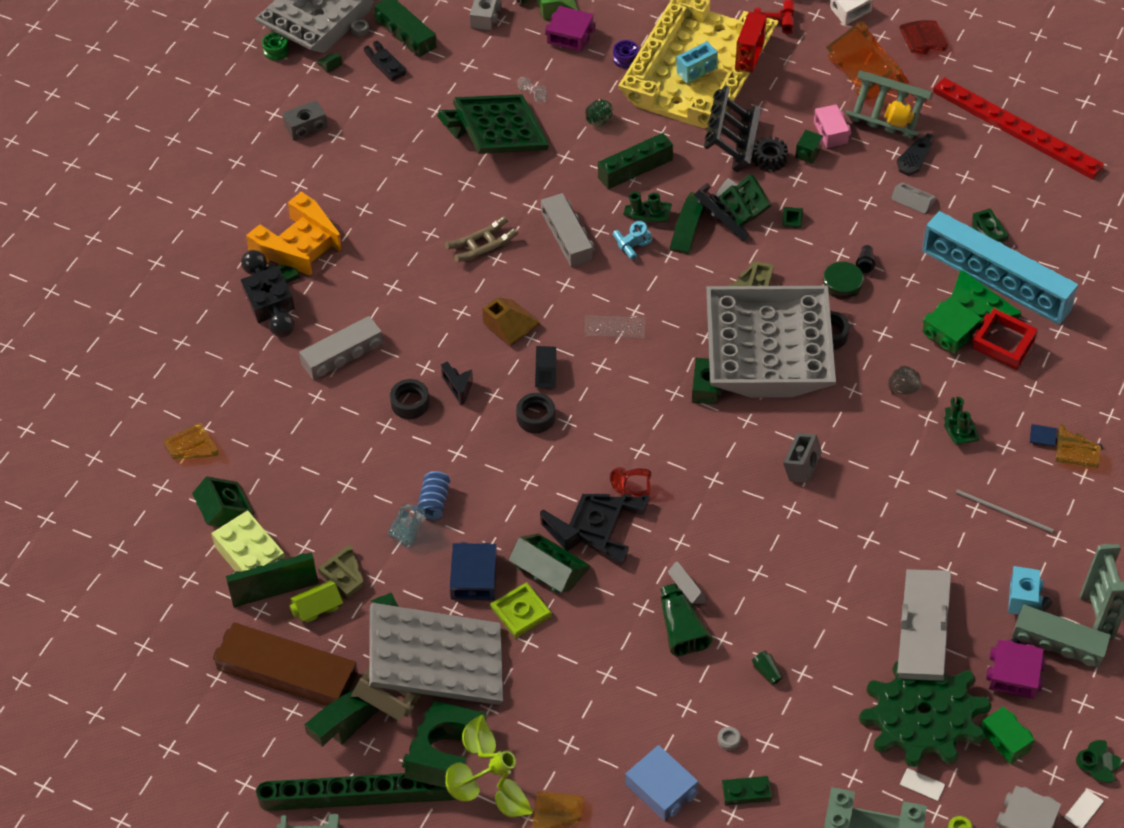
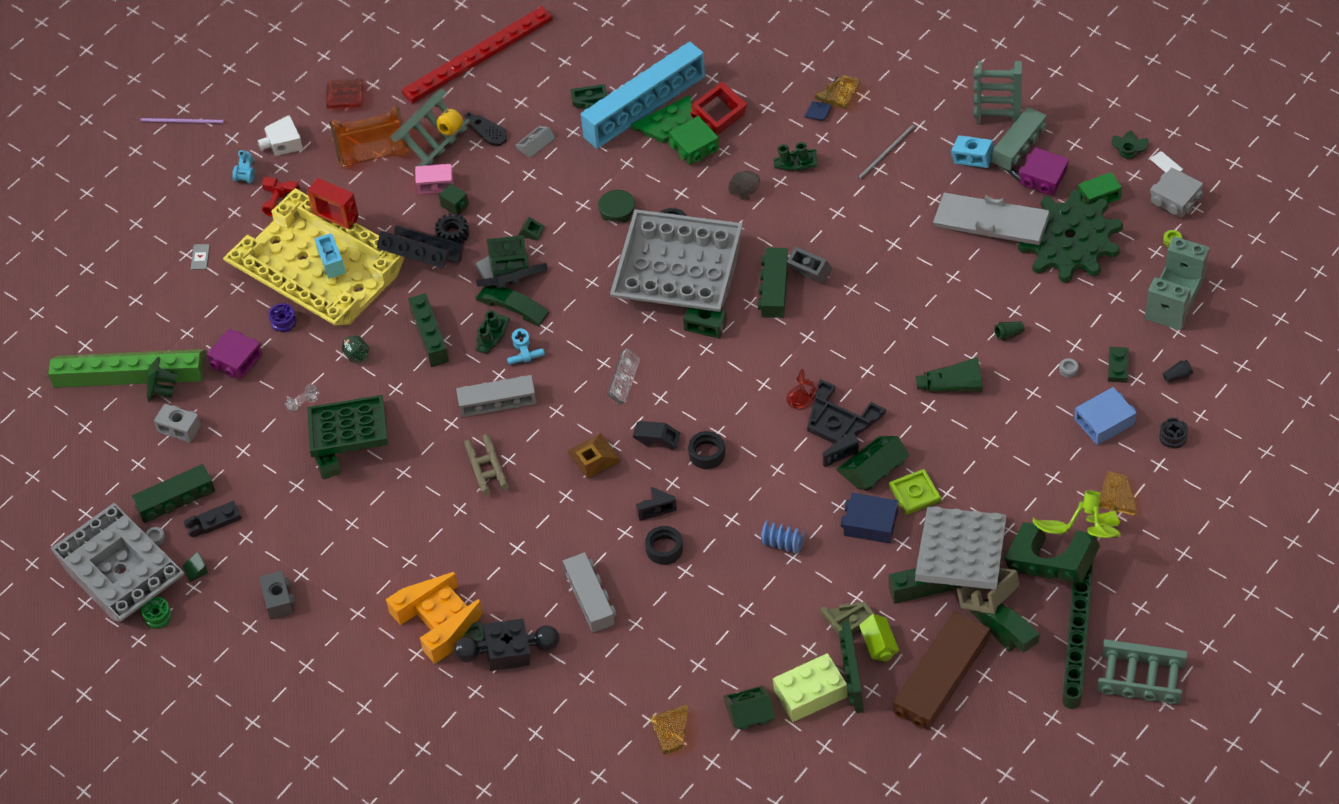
camera: 75 degrees left, 0 degrees up
clear light blue piece [388,504,425,547] -> none
light grey slope [668,561,707,604] -> none
olive wing [728,261,774,286] -> none
black cone [856,245,876,273] -> none
white sticker [900,768,945,801] -> none
none -> dark green brick [758,248,788,318]

